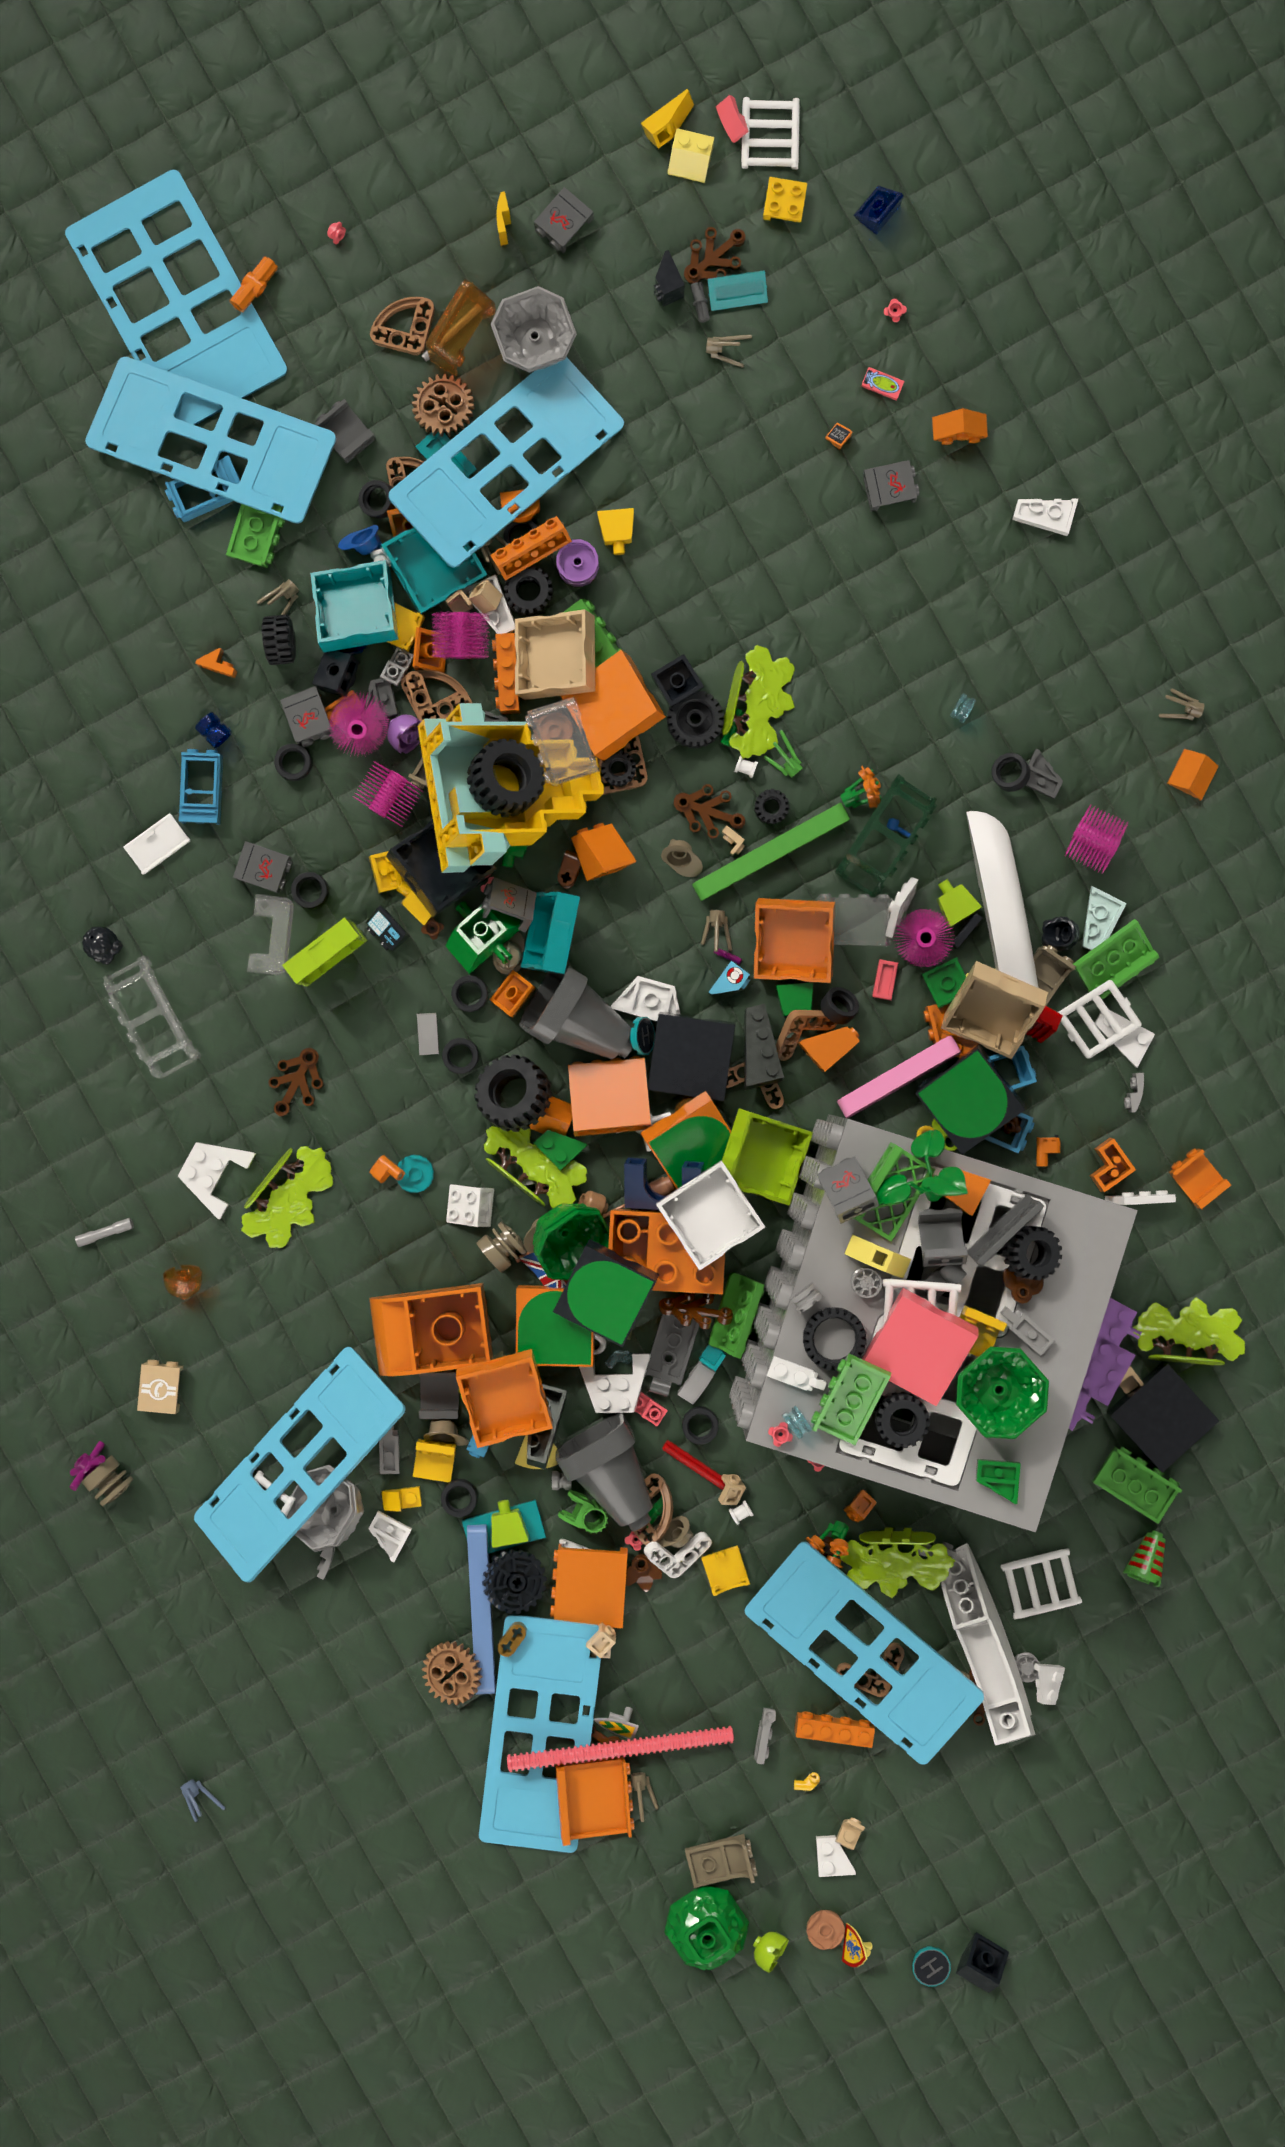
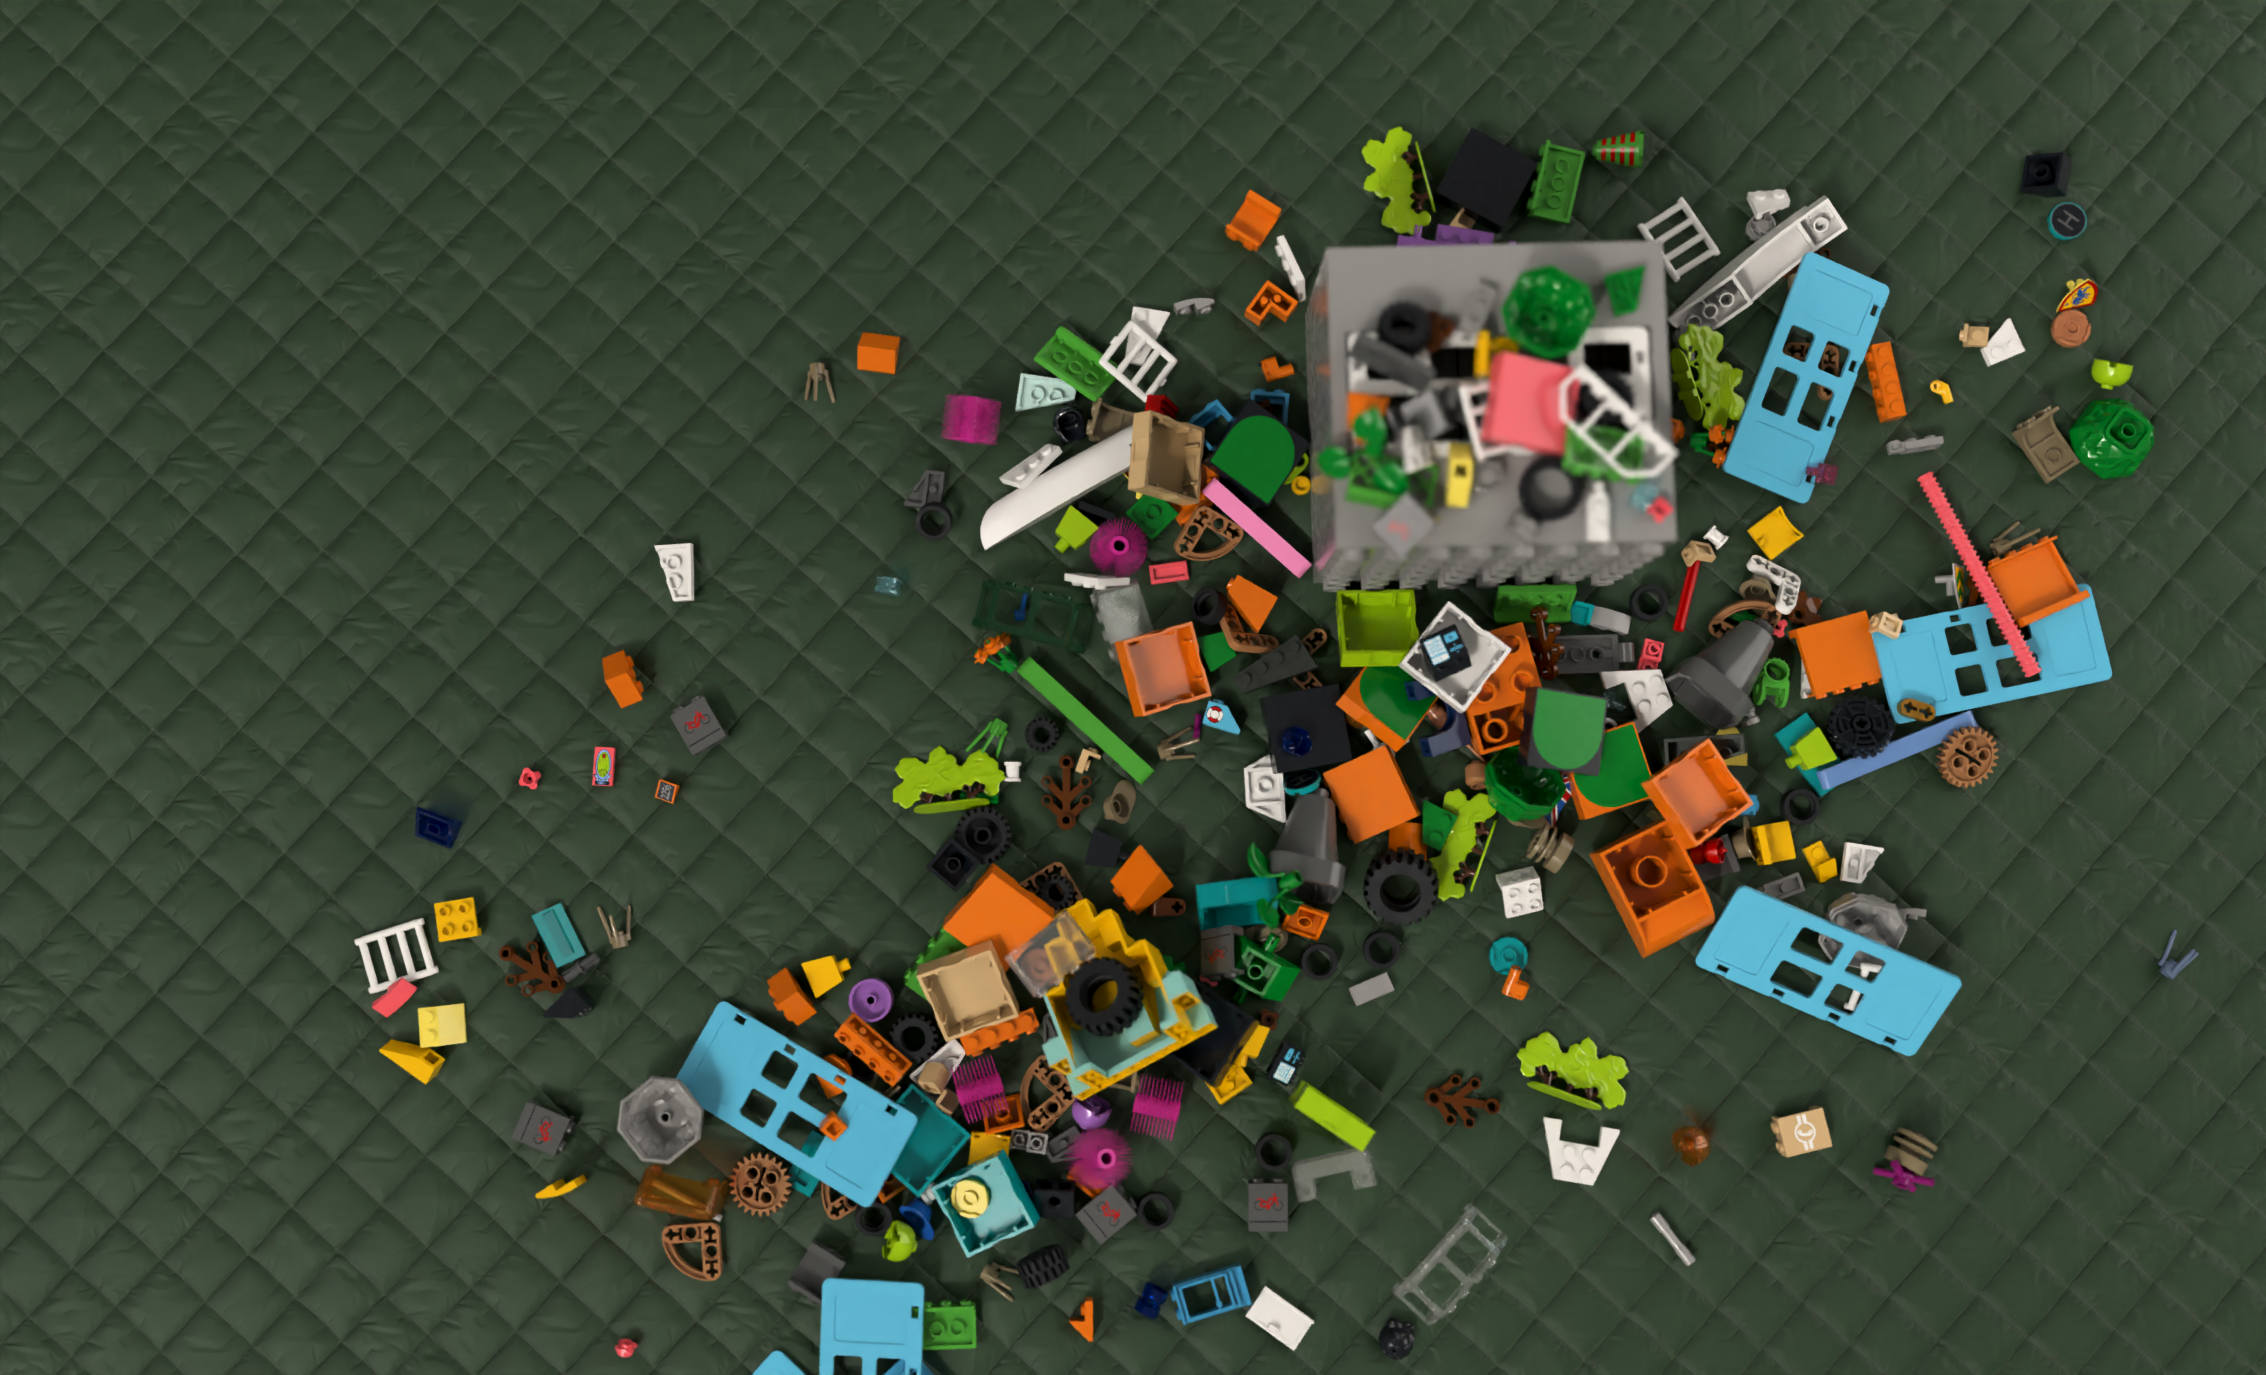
camera: 110 degrees left, 5 degrees down
none -> orange brick [767,967,817,1026]
none -> orange slope [819,1111,848,1142]
none -> lime cylinder [882,1220,918,1262]
none -> light yellow tile [951,1178,990,1218]
none -> white wing [999,444,1062,489]
none -> black torso [1084,829,1131,868]
none -> medium nougat beam [1174,505,1244,561]
none -> green plant [1248,842,1303,930]
none -> clear blue hair [1282,726,1313,757]
none -> white wing [1402,424,1433,473]
none -> black slope [1419,624,1472,682]
none -> white plate [1560,363,1677,476]
none -> red wheel [1689,838,1727,865]
none -> clear pink plate [1805,463,1838,485]

